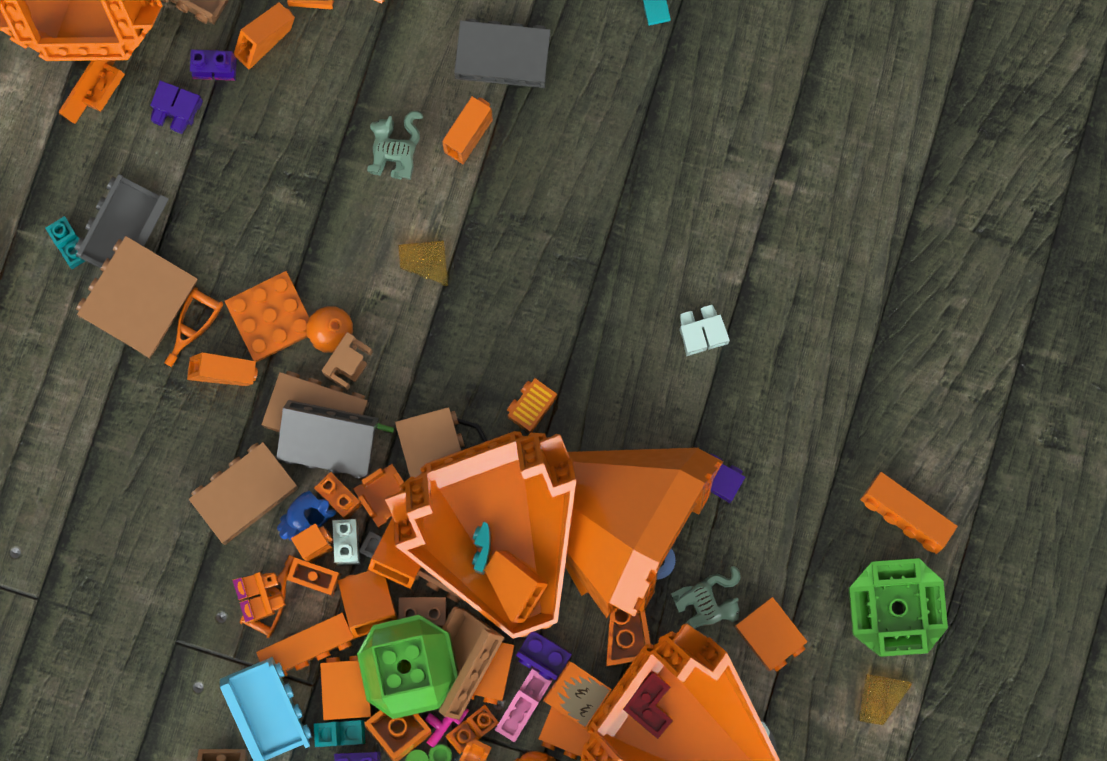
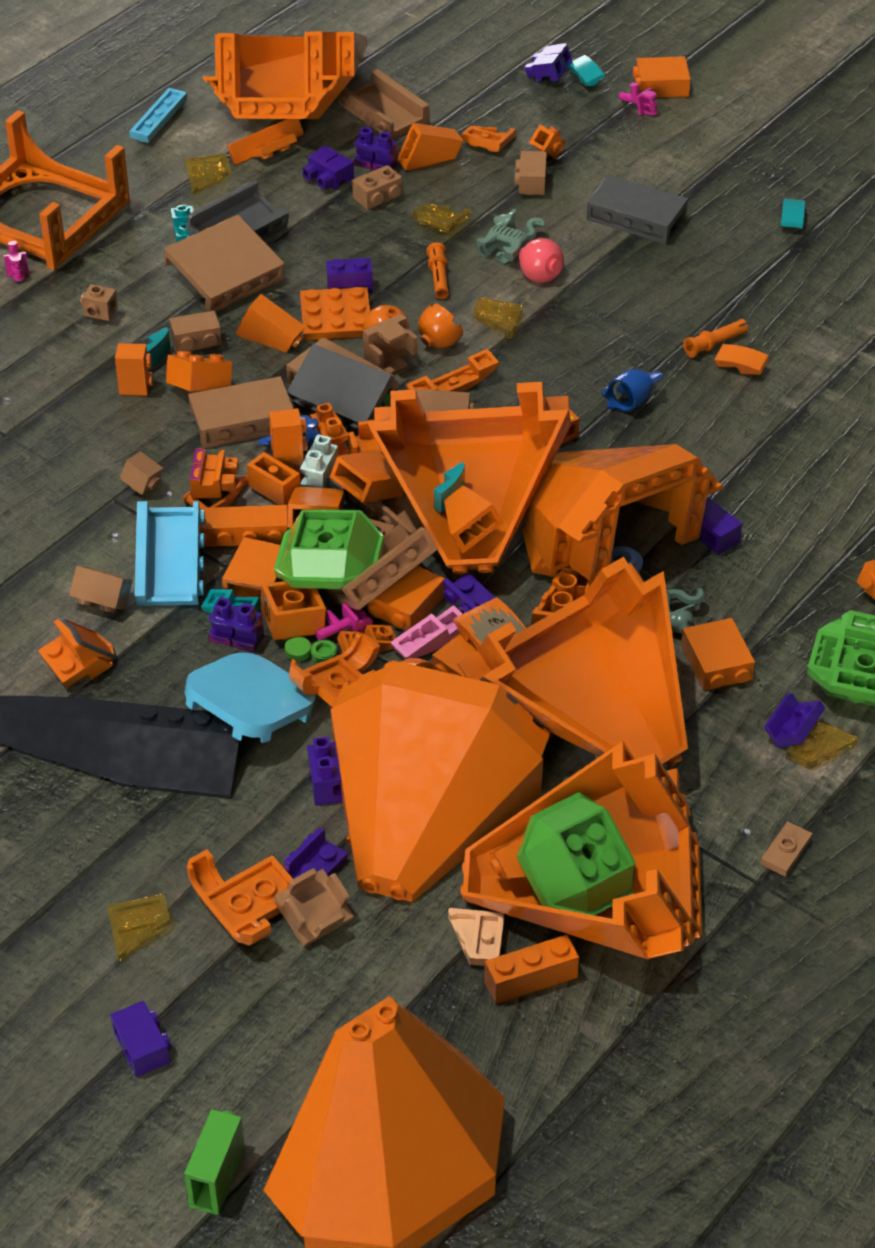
camera: 20 degrees right, 35 degrees down
orange piece [164,288,223,367] -> none
orange brick [442,96,493,164] -> none
dark red plate [623,671,673,739] -> none
light aqua hips [680,305,730,356] -> none
none -> medium nougat brick [80,284,118,321]
none -> orange brick [115,343,154,395]
none -> medium nougat brick [119,452,163,495]
none -> teal slope [146,327,171,370]
none -> orange brick [166,351,233,391]
none -> medium nougat brick [169,311,222,353]
none -> clear yellow wing [184,153,231,194]
none -> dark purple brick [326,258,373,294]
none -> medium nougat brick [352,165,403,210]
none -> orange slope [406,349,499,392]
none -> clear yellow wing [412,203,471,233]
none -> orange cylinder [418,304,464,349]
none -> orange pin [426,242,449,299]
none -> medium nougat brick [515,151,546,195]
none -> coral brick [519,238,564,283]
none -> blue piece [602,368,663,412]
none -> orange pin [683,319,748,358]
none -> orange slope [714,344,769,375]
none -> dark purple bracket [764,693,826,748]

